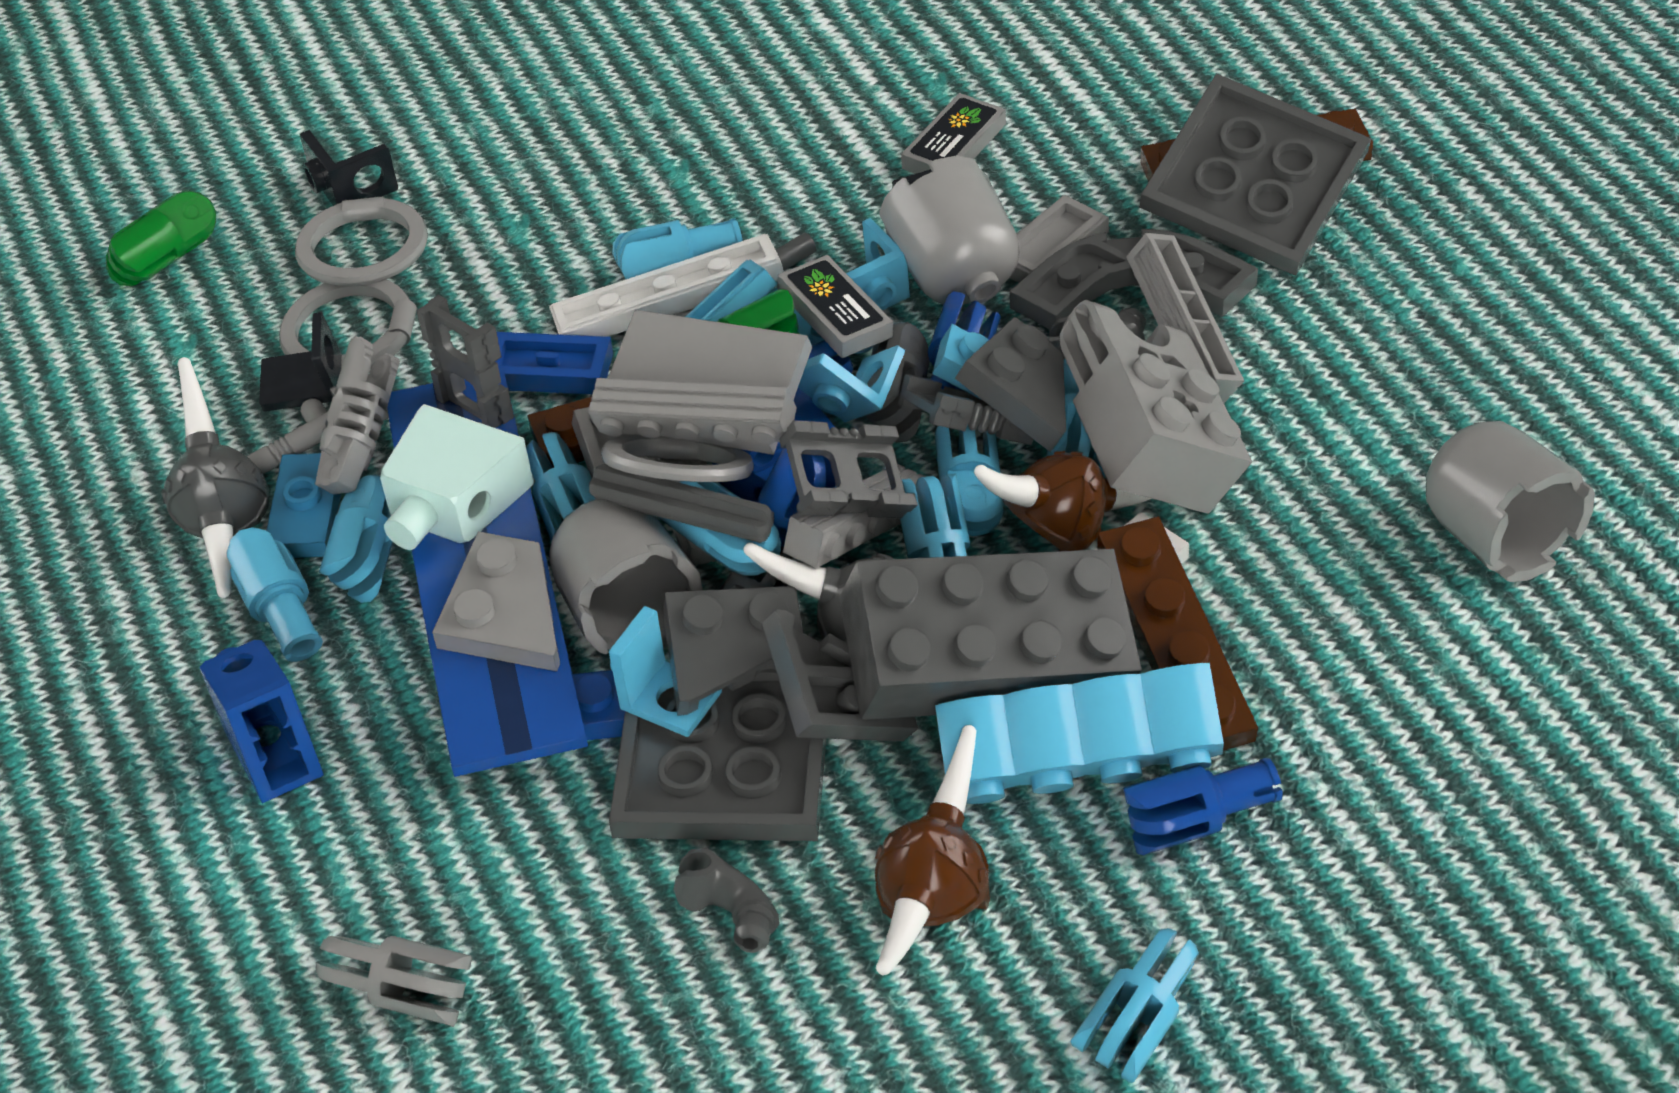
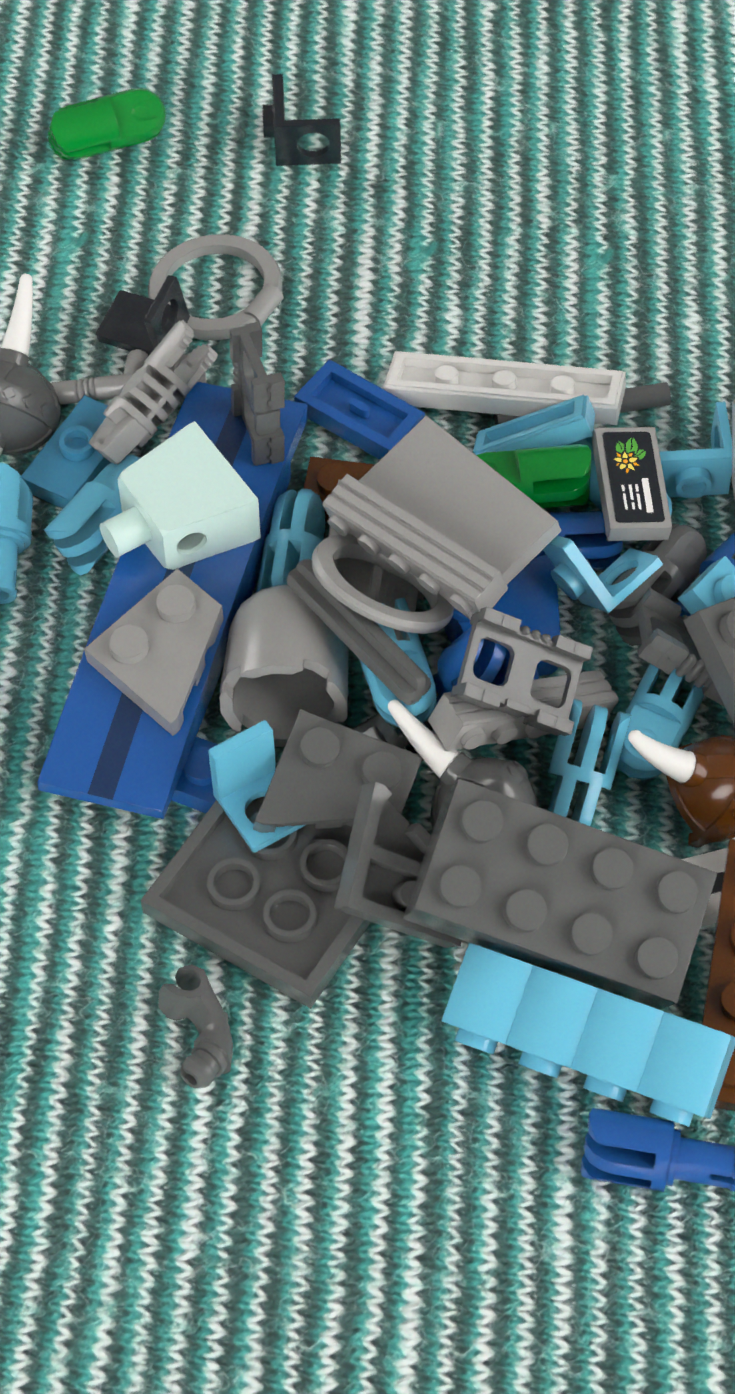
camera: 25 degrees right, 10 degrees up
light grey piece [295,196,428,286] -> none
medium azure arm [612,218,742,279] -> none
reddish brown helmet [875,725,990,975] -> none
medium azure arm [1070,928,1199,1083] -> none

